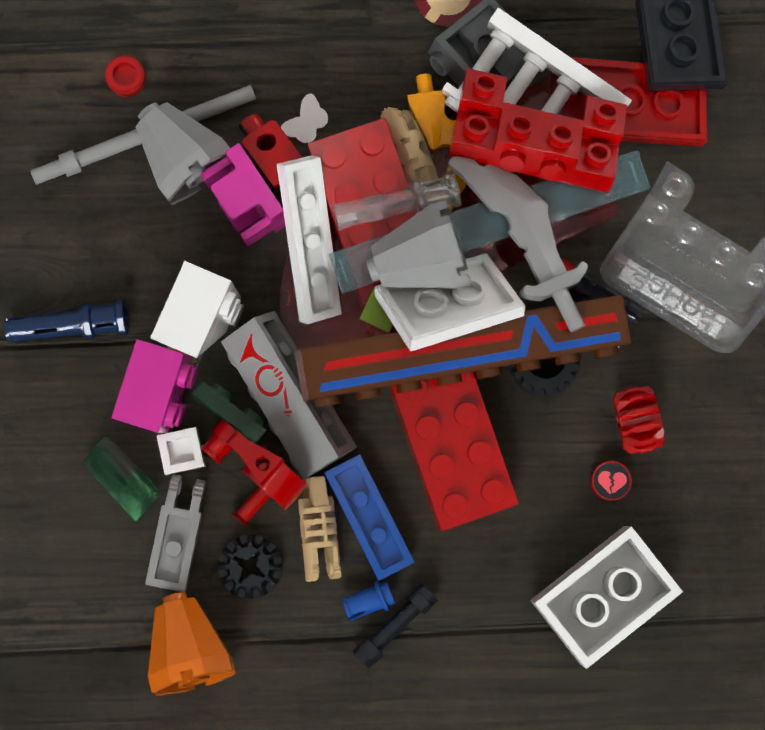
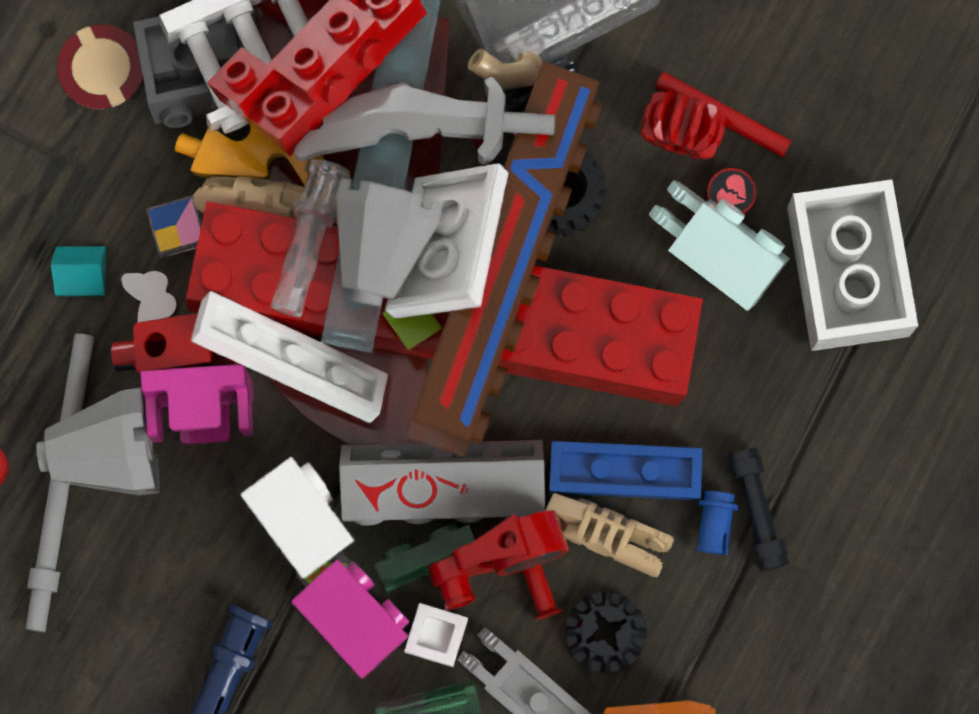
camera: 55 degrees left, 5 degrees down
none -> teal slope [51,246,106,296]
none -> tile [146,195,202,258]
none -> tan arm [468,48,543,90]
none -> light aqua hinge [649,180,790,311]
none -> red bar [654,71,792,158]

